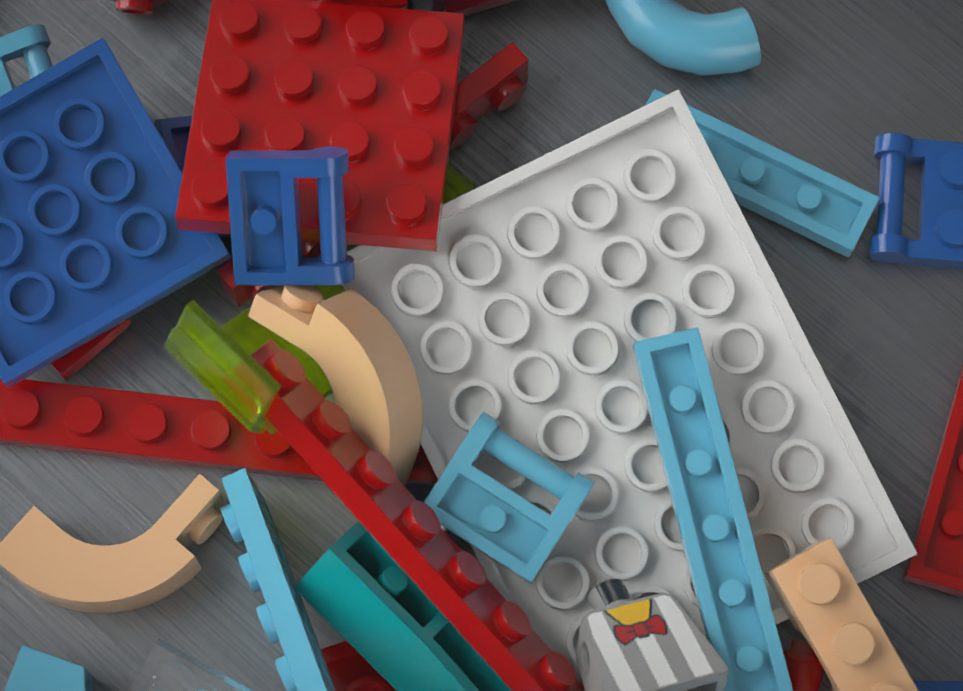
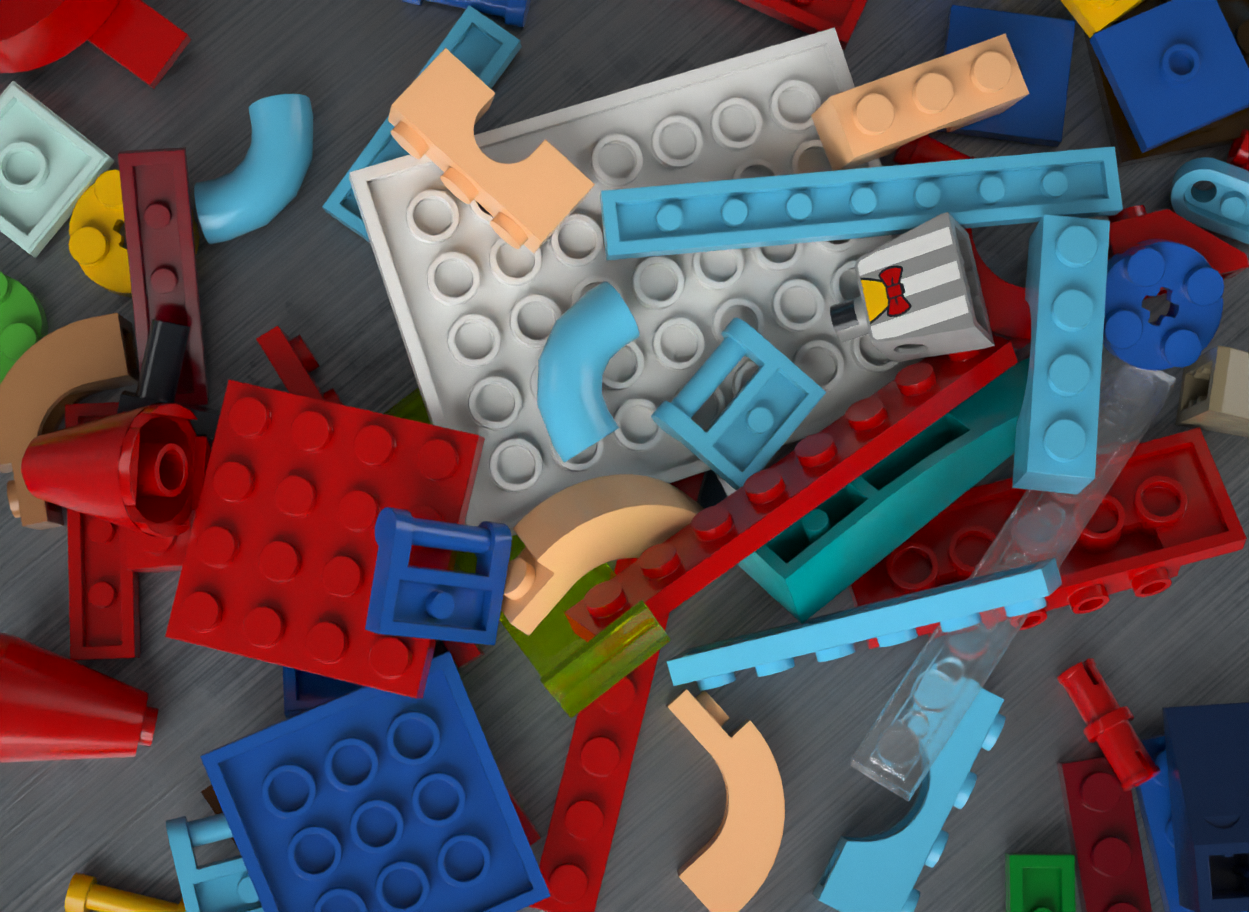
camera: 85 degrees left, 10 degrees up
none -> light nougat arch [388,48,595,253]
none -> medium azure cylinder [537,281,640,462]

